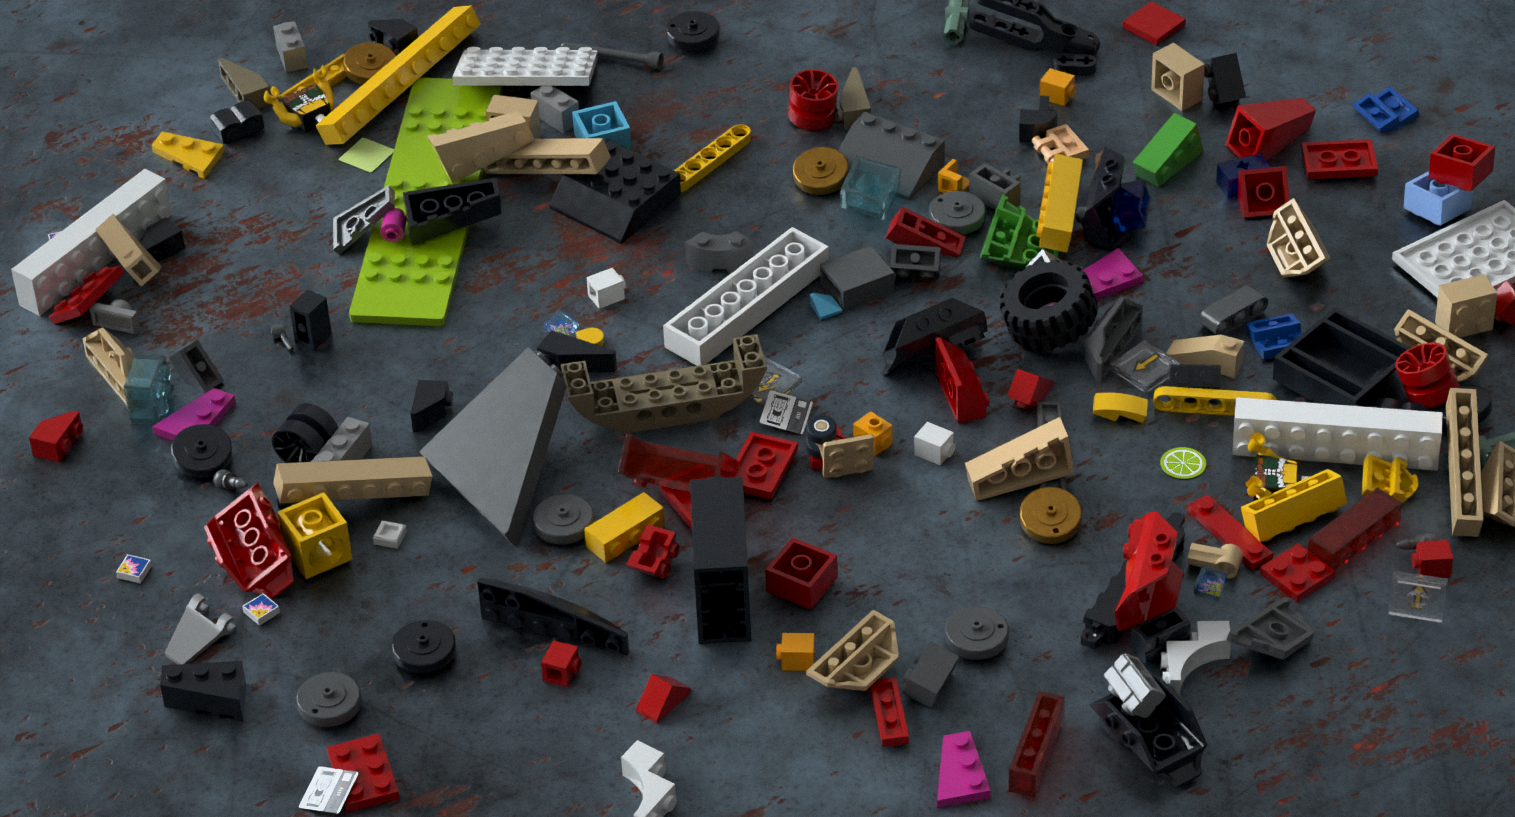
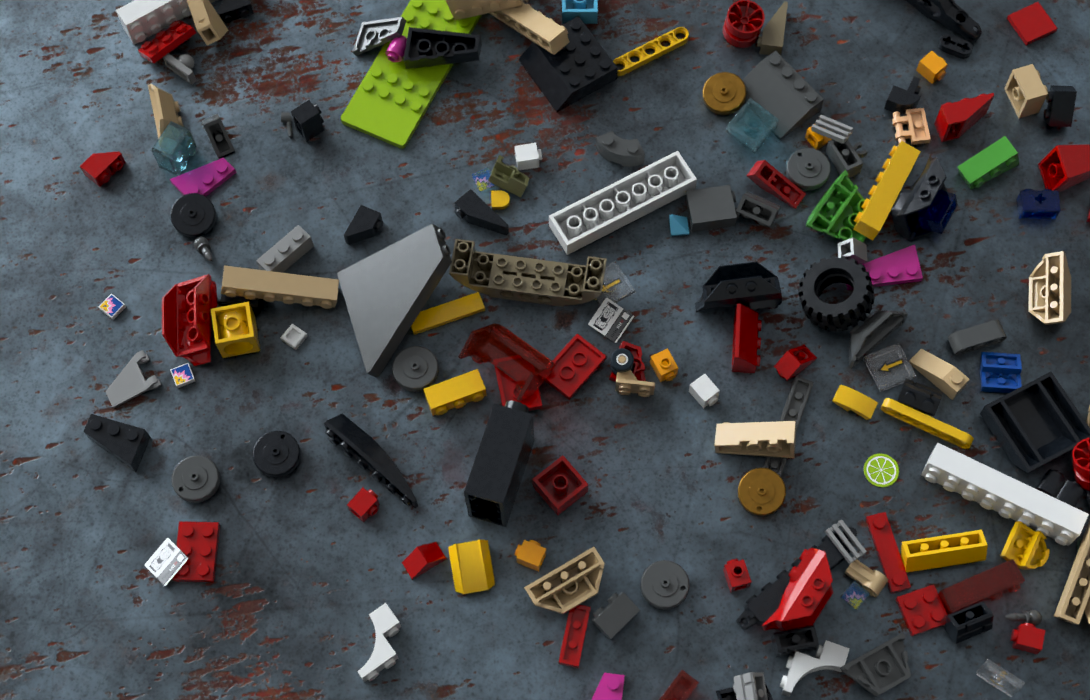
camera: 20 degrees right, 25 degrees up
black wheel [272,403,338,463] -> none
red cylinder [626,524,680,579] -> none
red slope [1237,166,1290,218] -> none
torso [1246,432,1310,501] -> none
none -> yellow tile [411,292,485,335]
none -> yellow slope [448,539,495,594]
none -> olive slope [488,155,529,198]
none -> red brick [723,559,751,593]
none -> light grey tile [811,115,853,144]
none -> light grey tile [825,519,867,565]
none -> red slope [934,93,994,142]
none -> black brick [945,601,994,644]

